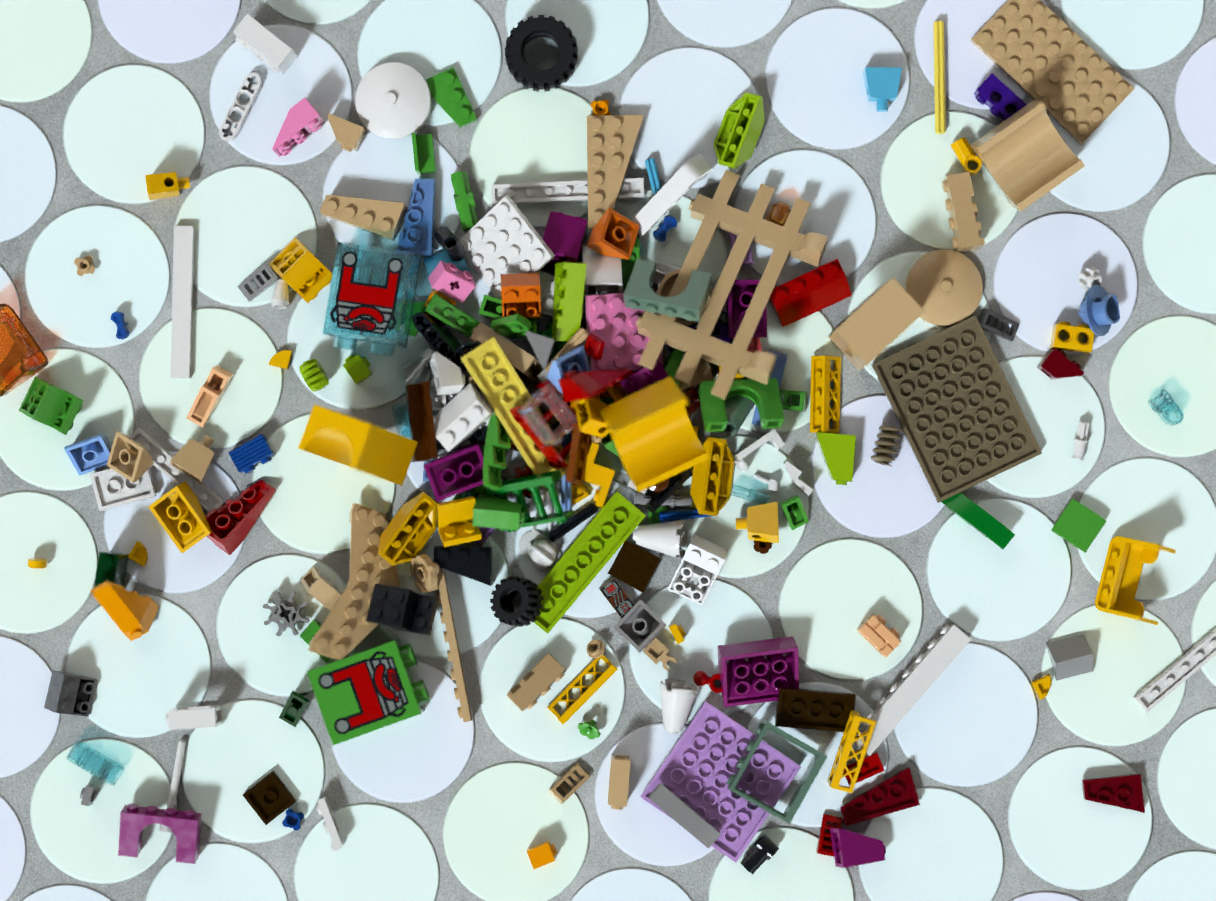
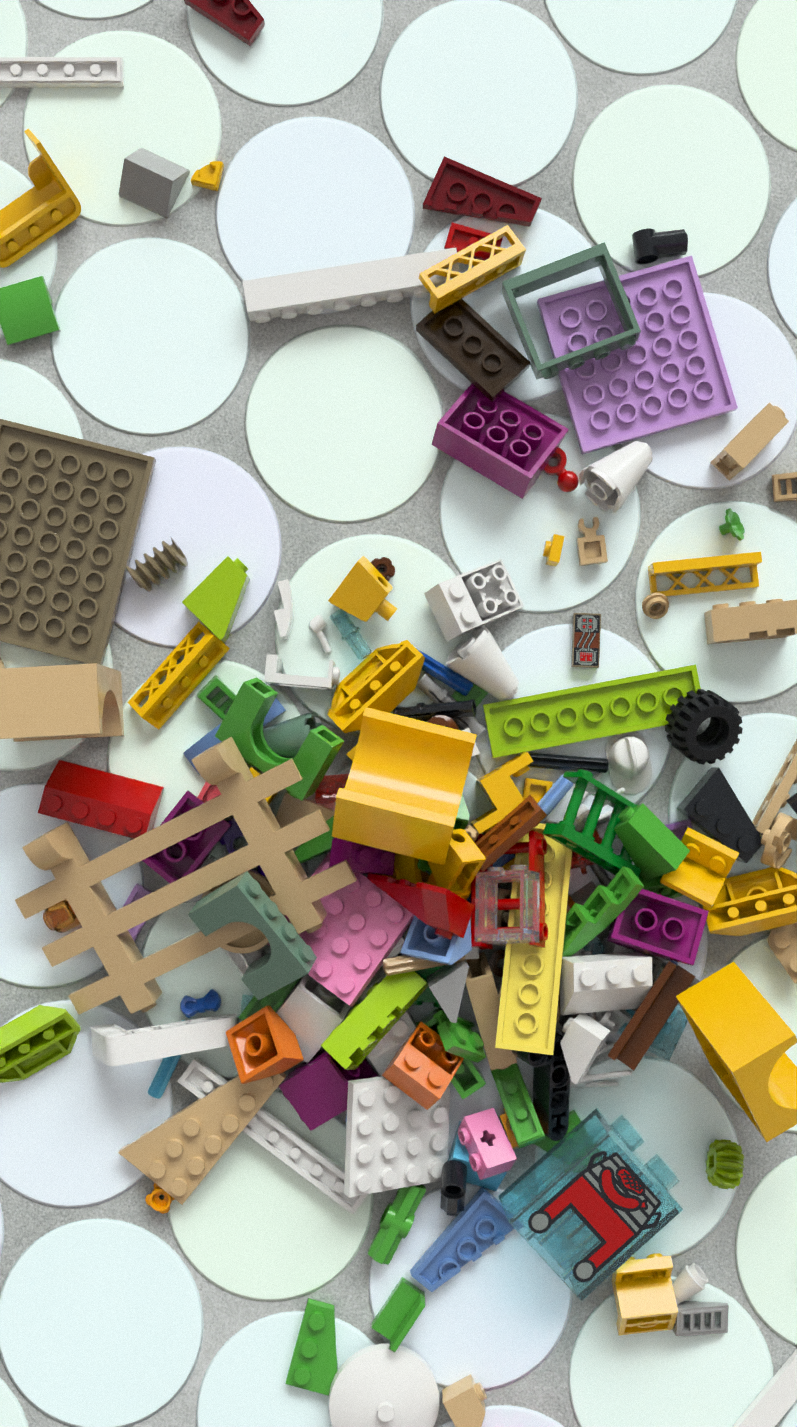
camera: 150 degrees left, 0 degrees up
yellow tile [268,350,292,370] -> none
tan wedge [319,195,407,242] -> none
lime brick [343,354,373,385] -> none
black tyre [505,15,578,92] -> none
red tile [585,334,605,360] -> none
dark brown slope [608,540,662,593] -> none
light grey slope [614,600,666,652] -> none
light grey slope [648,782,721,849] -> none
bright green slope [779,495,809,530] -> none
red slope [816,814,842,857] -> none
magenta slope [830,827,886,868] -> none
light nougat brick [856,614,902,658] -> none
green slope [941,492,1015,550] -> none

